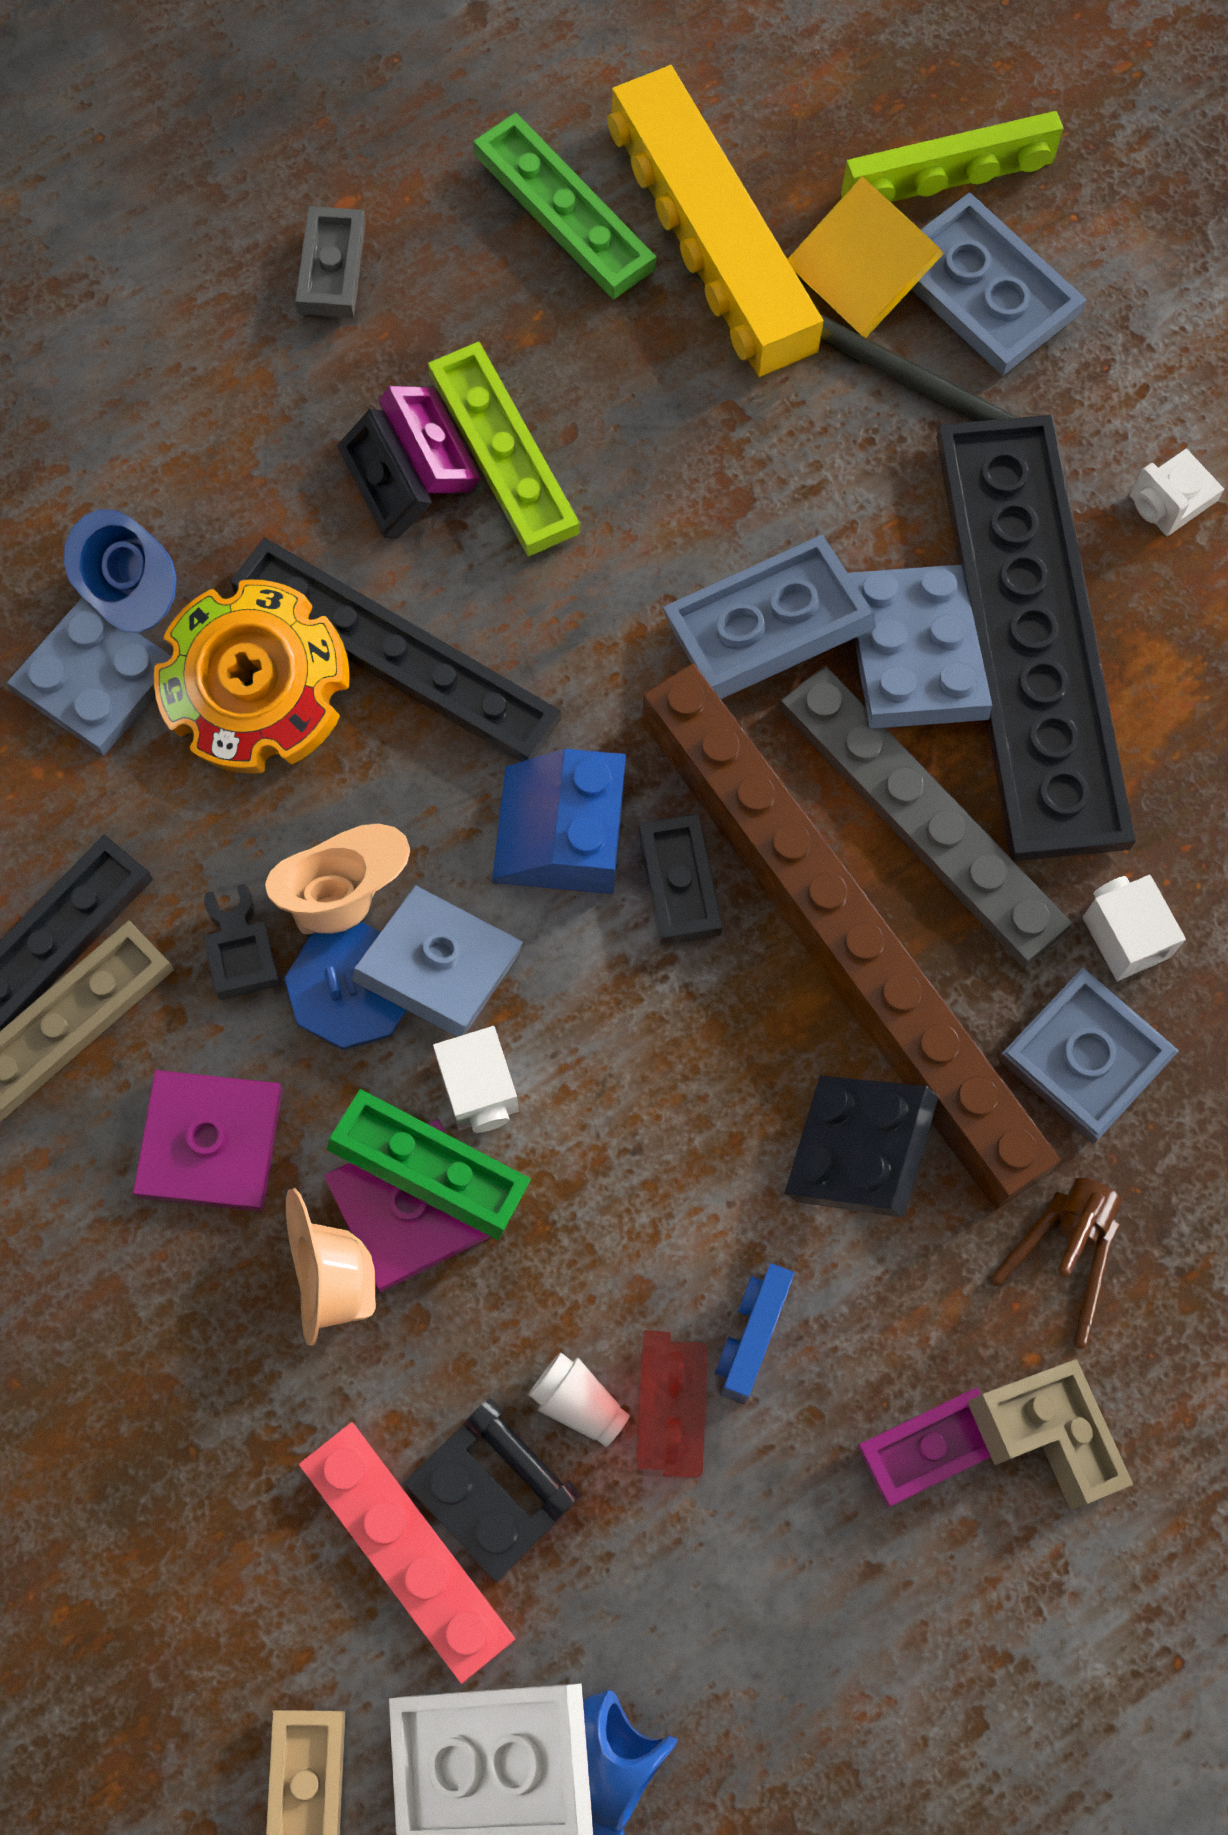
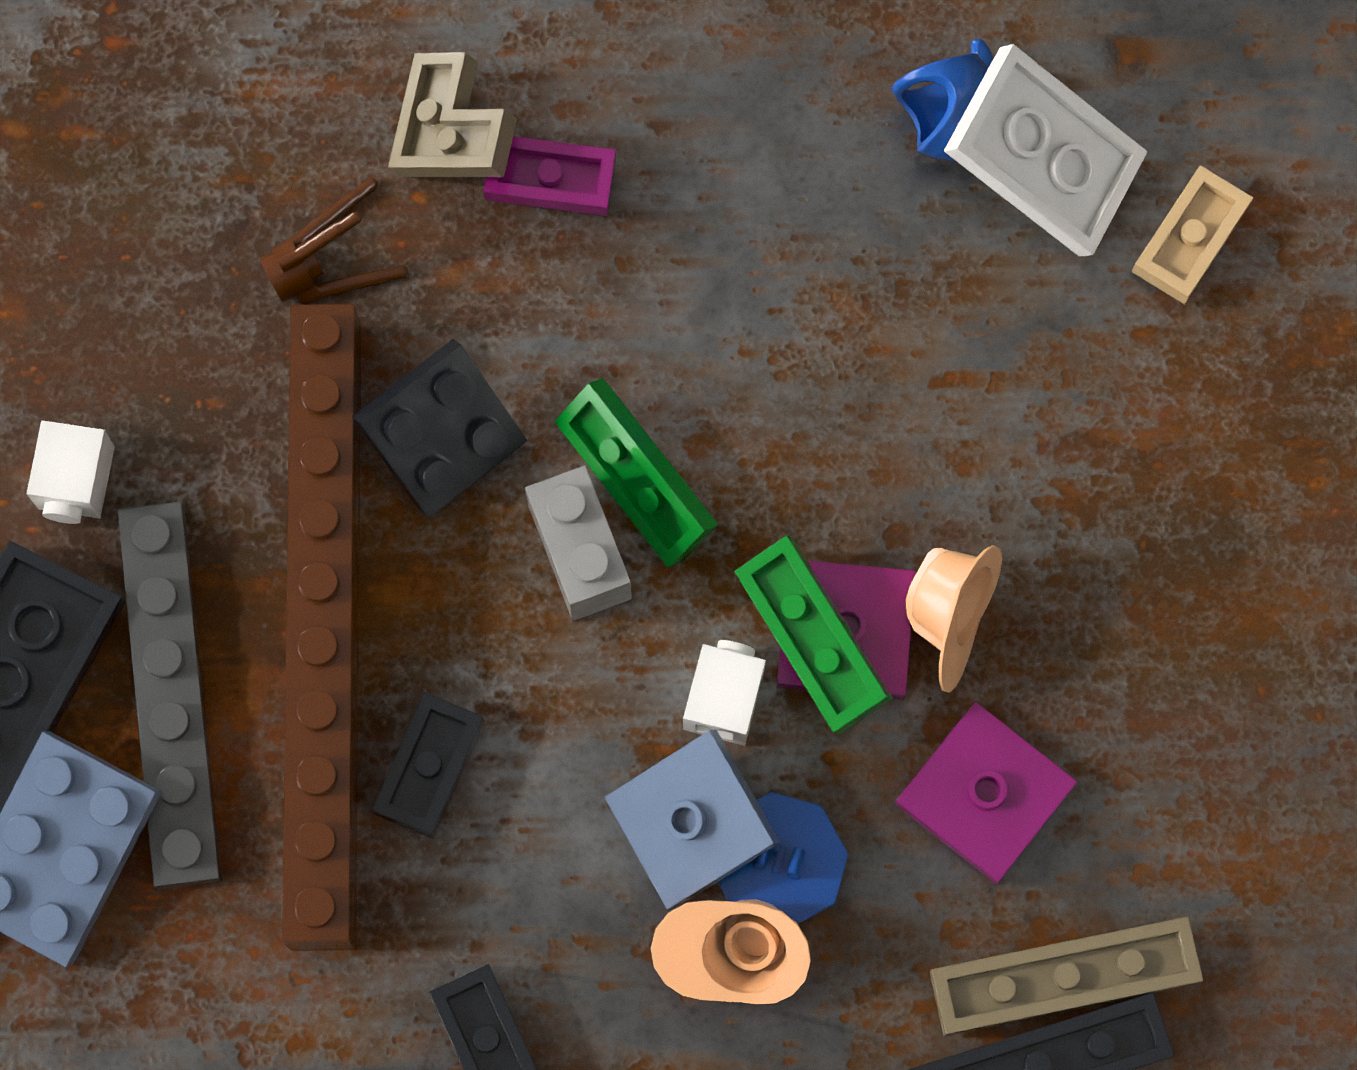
camera: 145 degrees left, 5 degrees up
black plate [203,884,280,1000] -> none
coral plate [299,1422,516,1684] -> none
black plate [404,1398,583,1583] -> none
blue slope [492,749,626,894] -> none
white cone [528,1352,630,1447] -> none
clear red bracket [636,1330,708,1479] -> none
sand blue plate [663,534,876,699] -> none
blue plate [714,1263,795,1405] -> none
sand blue plate [998,968,1179,1144] -> none
none -> light grey brick [525,465,632,621]
none -> green plate [554,378,718,568]

